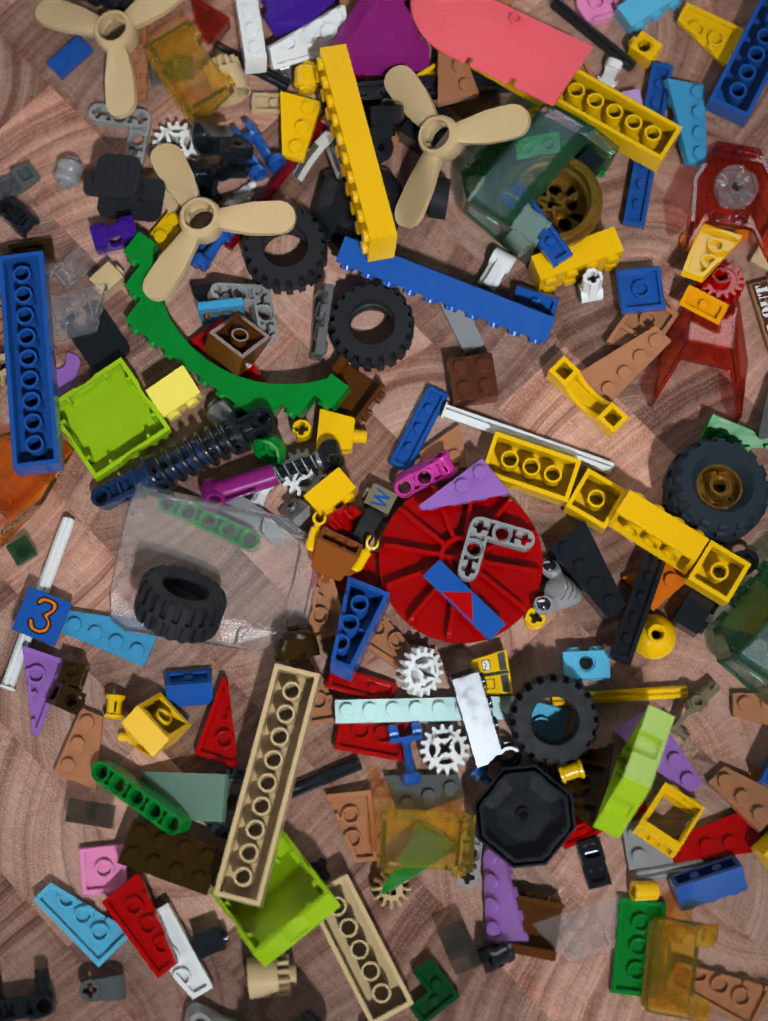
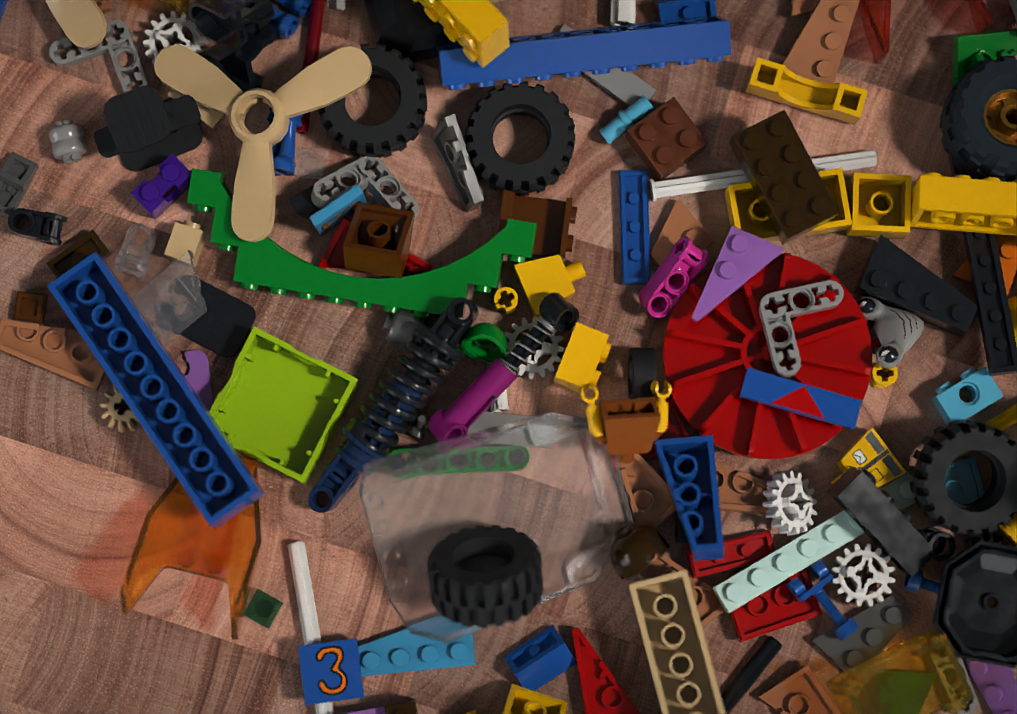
camera: 30 degrees left, 5 degrees up
light yellow slope [145,365,202,422] -> none
yellow plate [148,210,182,254] -> none
white piece [222,181,257,208] -> none
flat silver brick [278,496,322,537] -> none
red gear [320,504,363,537] -> none
dark tan brick [362,483,398,519] -> none
none -> clear plate [294,146,326,179]
none -> dark grey hand [407,415,428,441]
none -> medium azure pin [599,95,655,144]
none -> dark brown brick [729,109,839,245]

